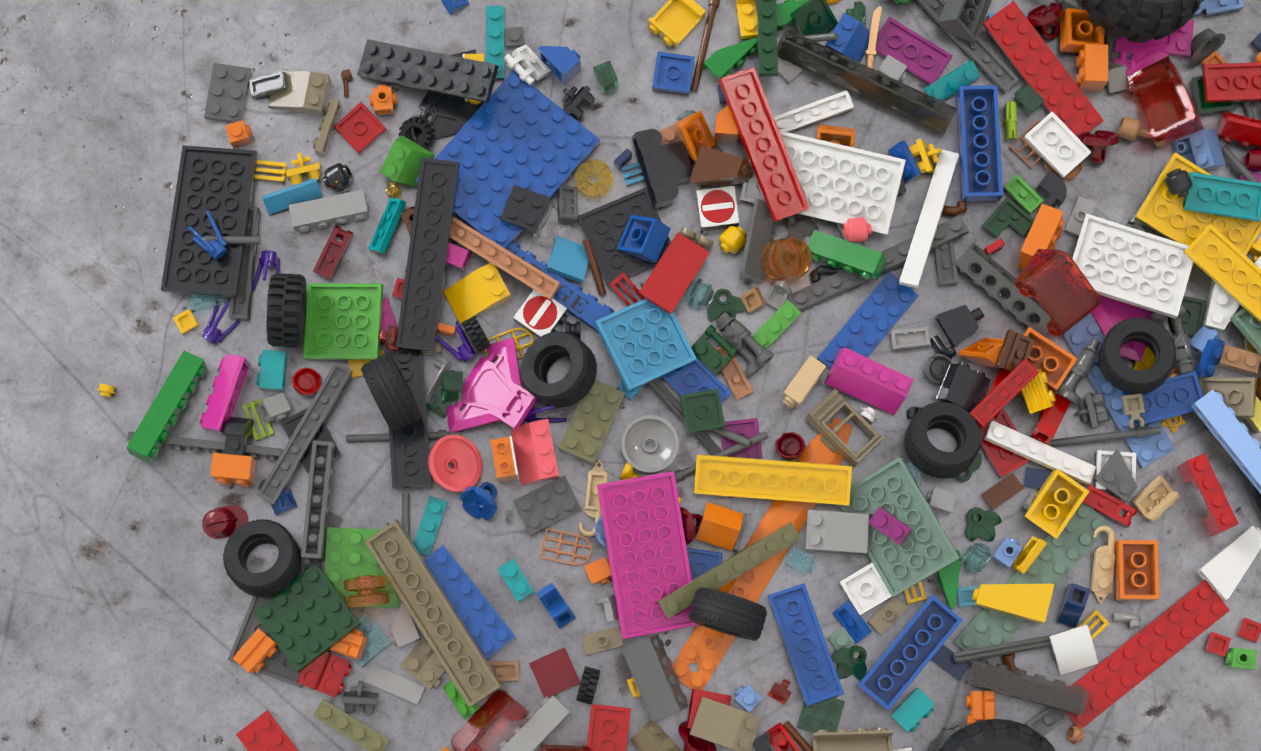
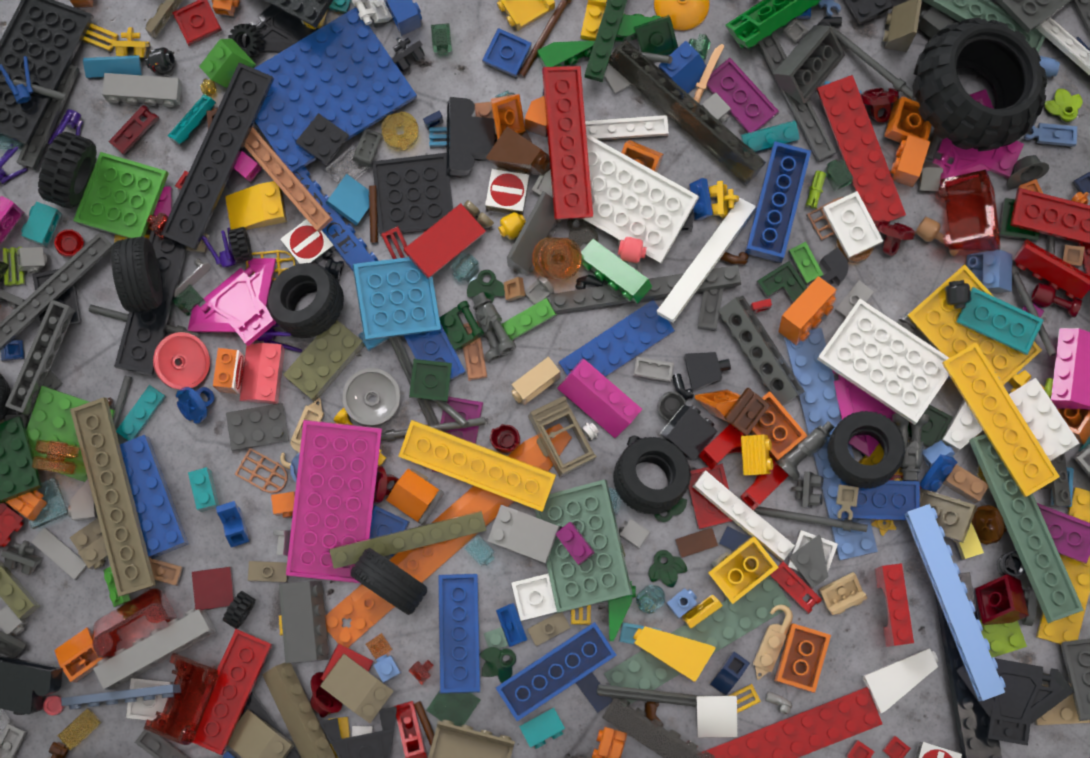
camera: 20 degrees right, 0 degrees up
orange tile [437,323,457,337] -> none
clear green brick [441,370,463,401] -> none
blue slope [617,215,671,263] -> none
red tile [970,358,1039,427] -> none
clear red windscreen [1014,249,1101,336] -> none
none -> clear orange tile [366,633,393,660]

